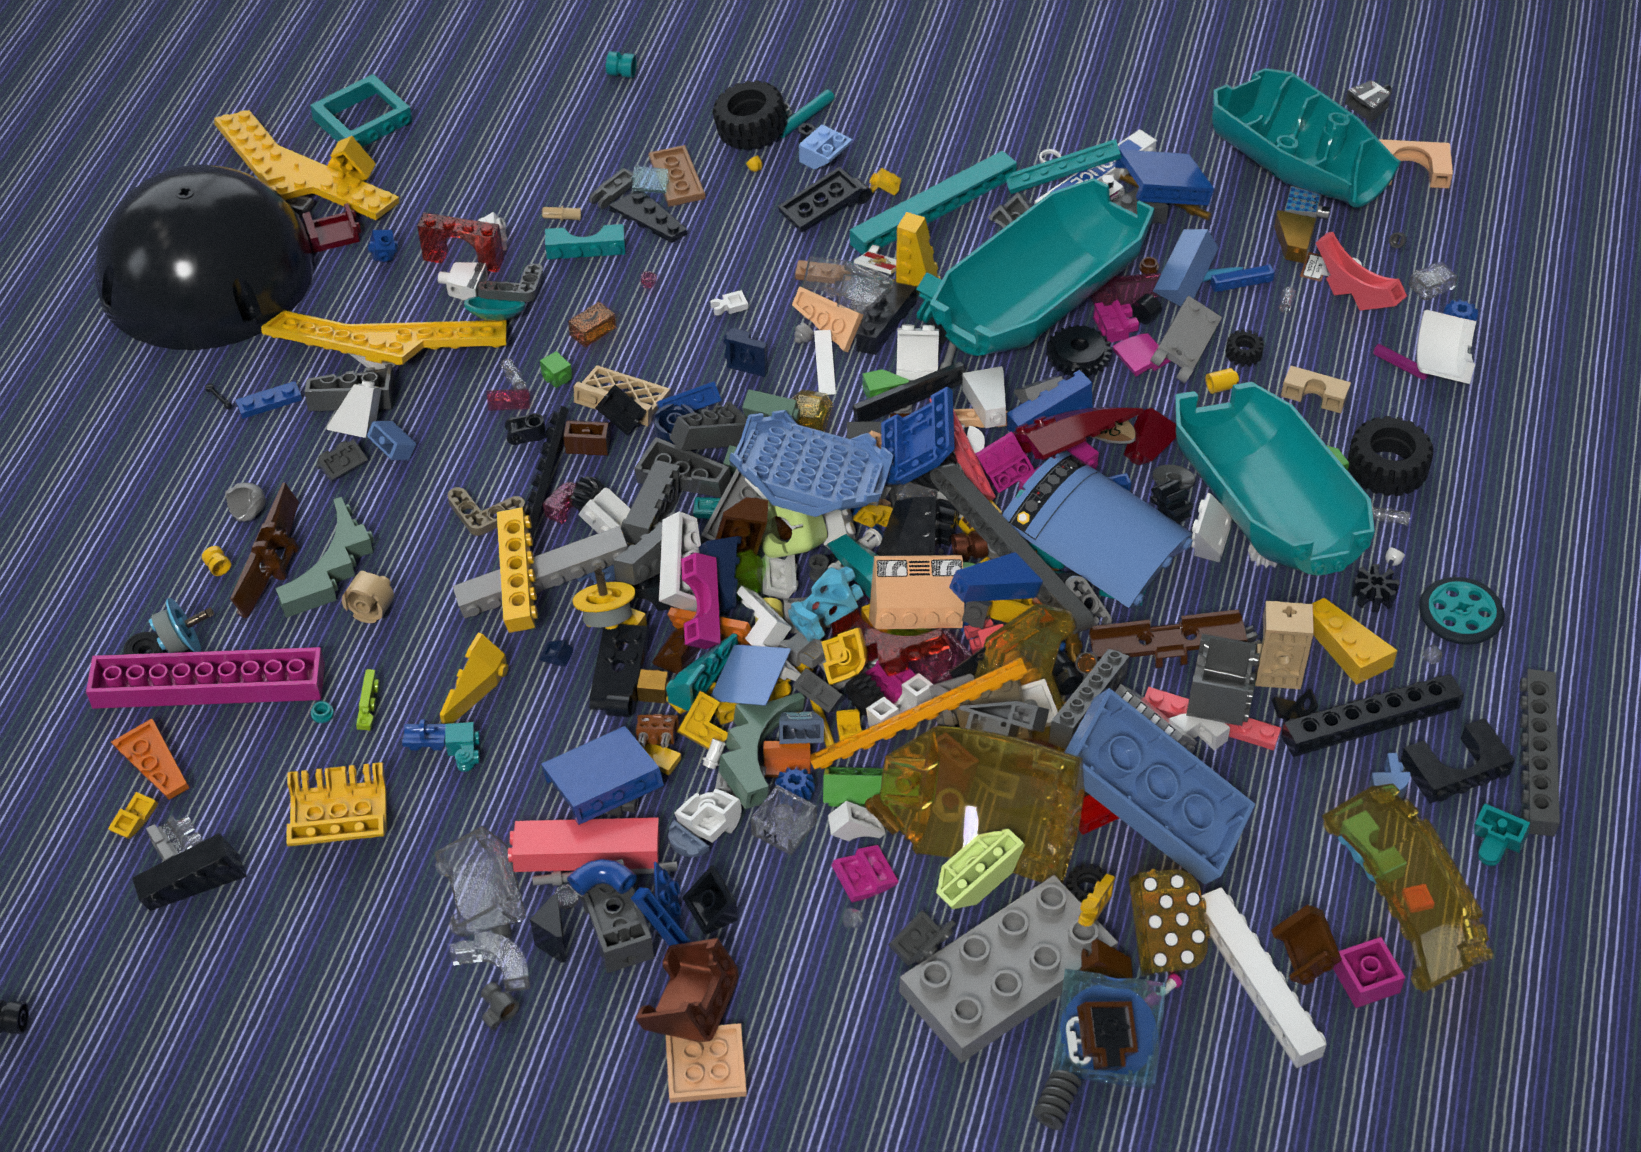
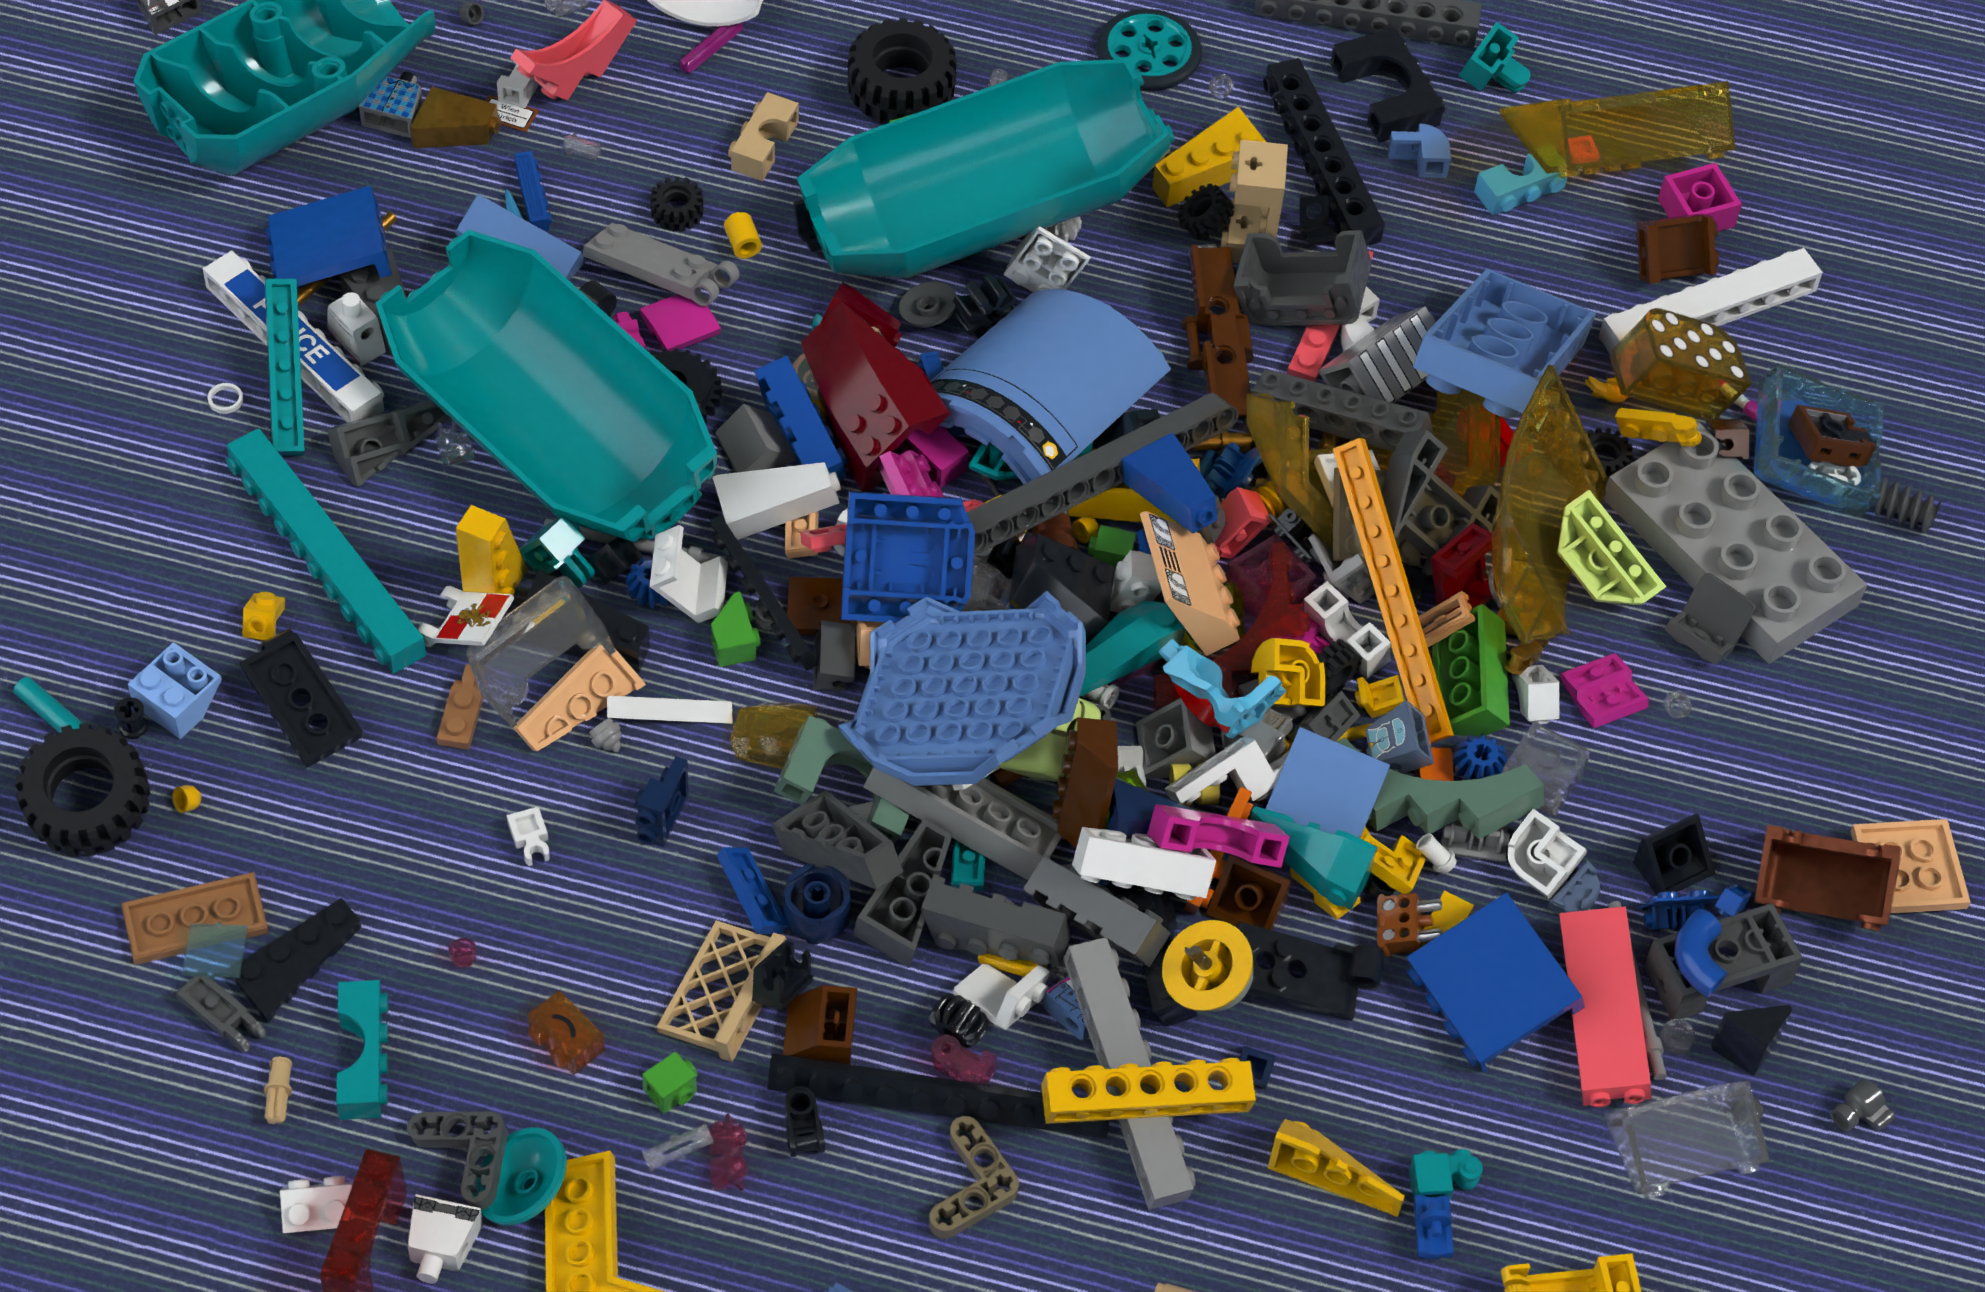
camera: 95 degrees left, 5 degrees up
clear arch [450,932,531,992] -> none
pearl gold brick [637,669,669,704] -> none
light grey beam [1065,576,1112,626] -> none

